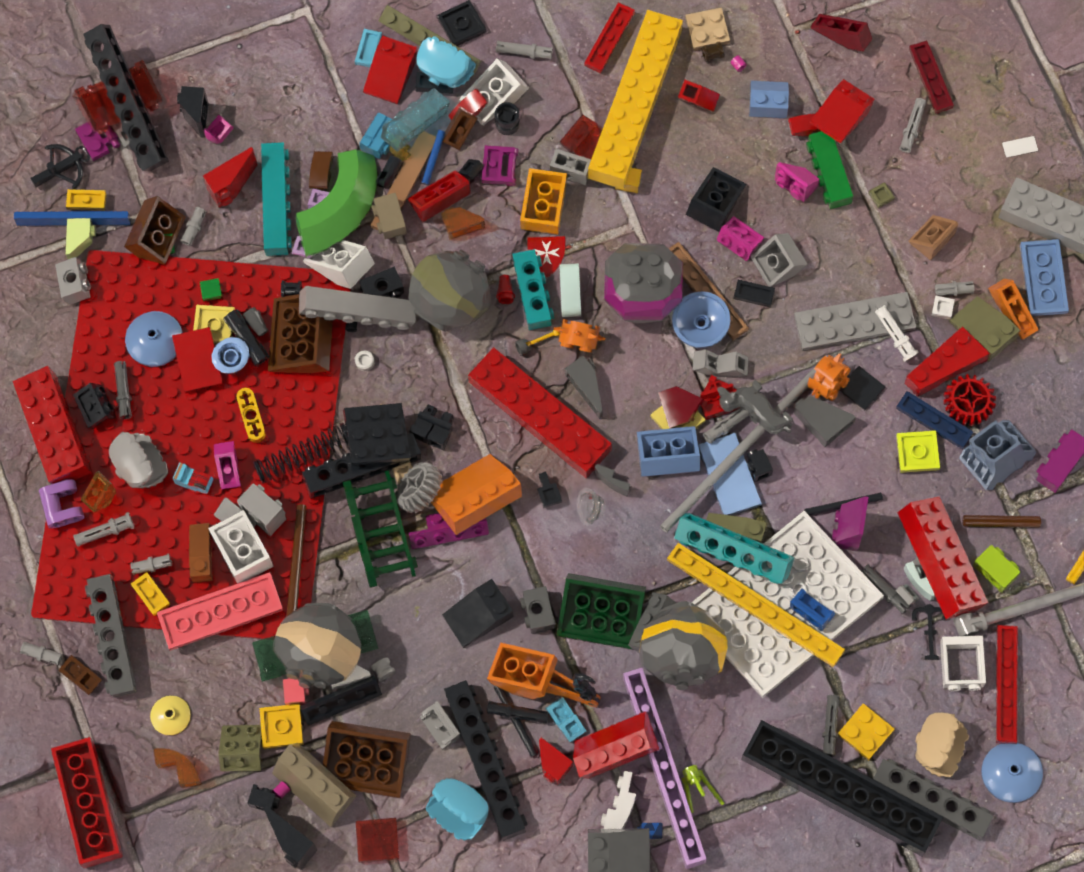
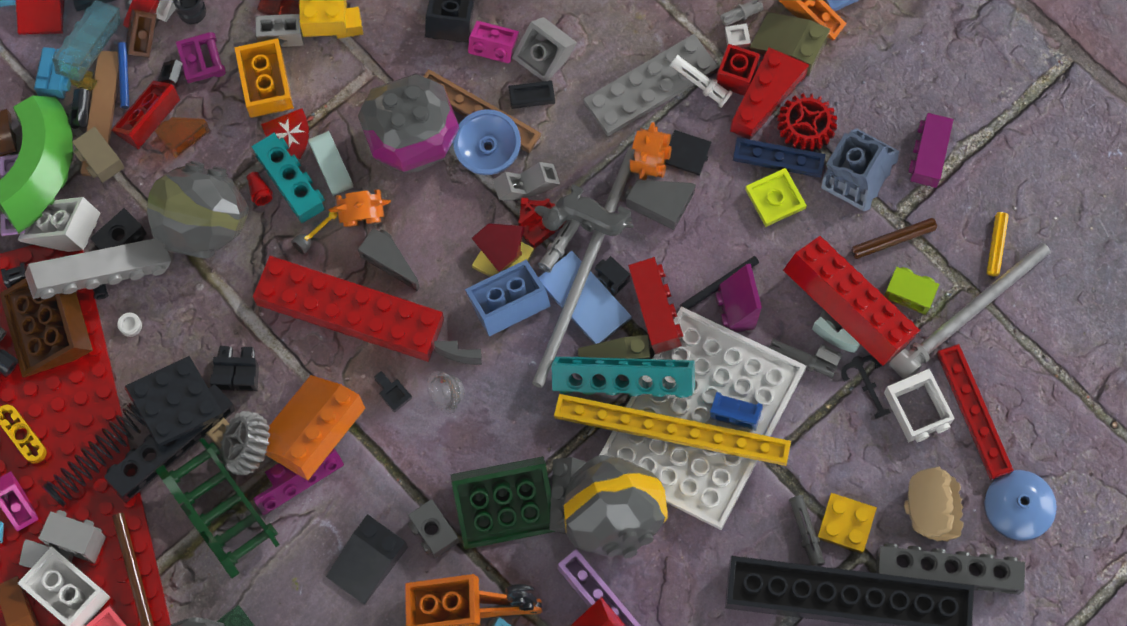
camera: 25 degrees left, 0 degrees up
none -> red brick [628,257,684,354]
none -> red head [717,44,760,96]

